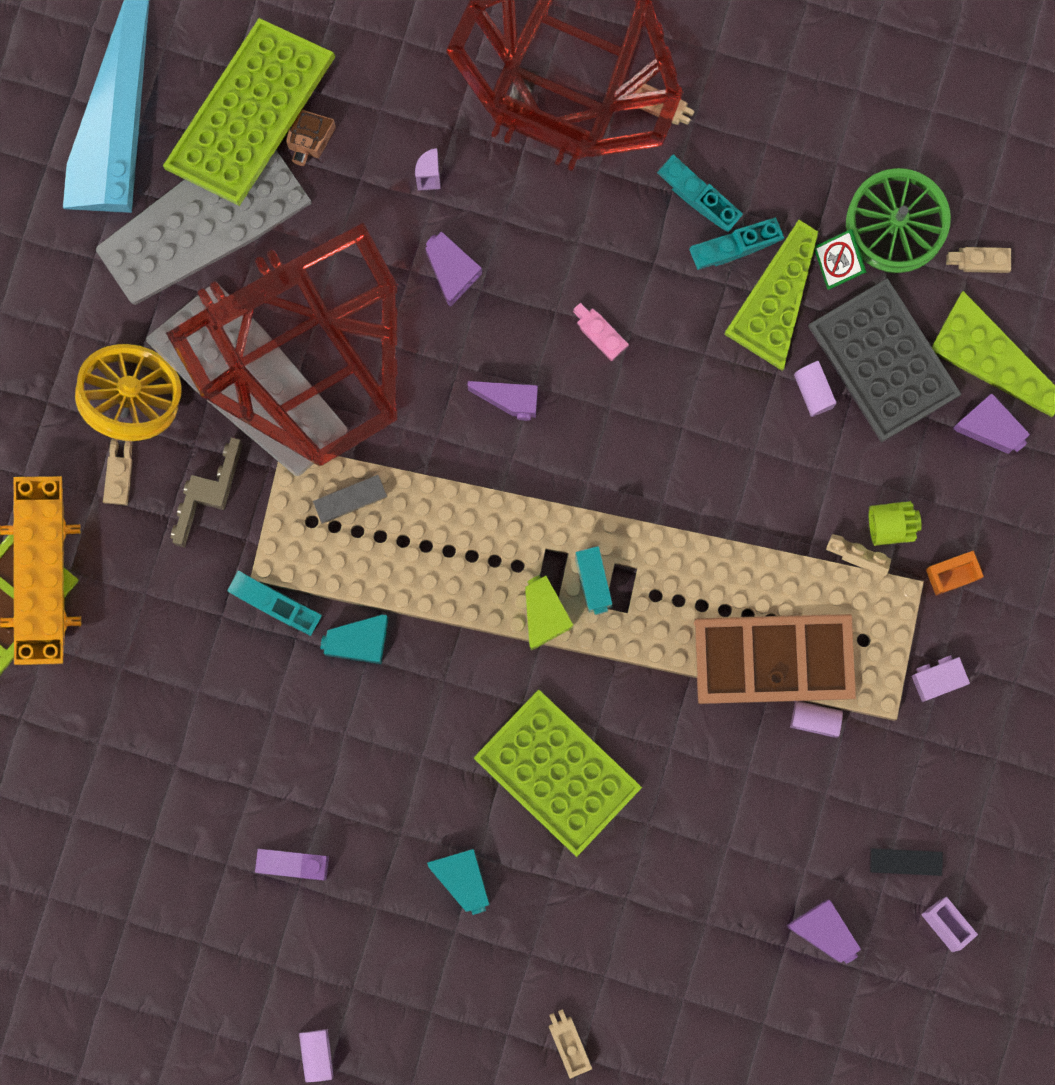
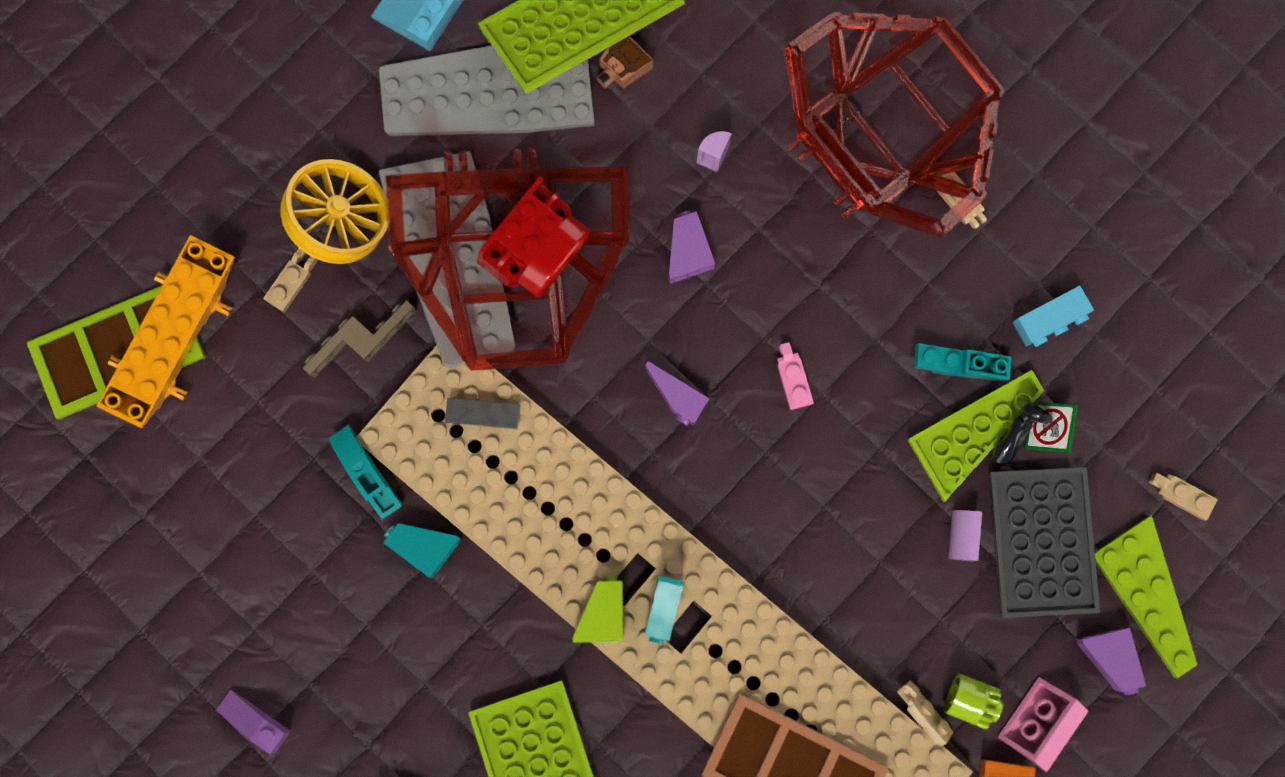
camera: 25 degrees right, 0 degrees up
teal slope [657,154,743,232] -> none
bright green wheel [846,168,951,273] -> none
none -> red brick [477,176,590,297]
none -> black piece [992,400,1053,464]
none -> bright pink slope [998,677,1088,772]
none -> medium azure brick [1012,286,1094,347]

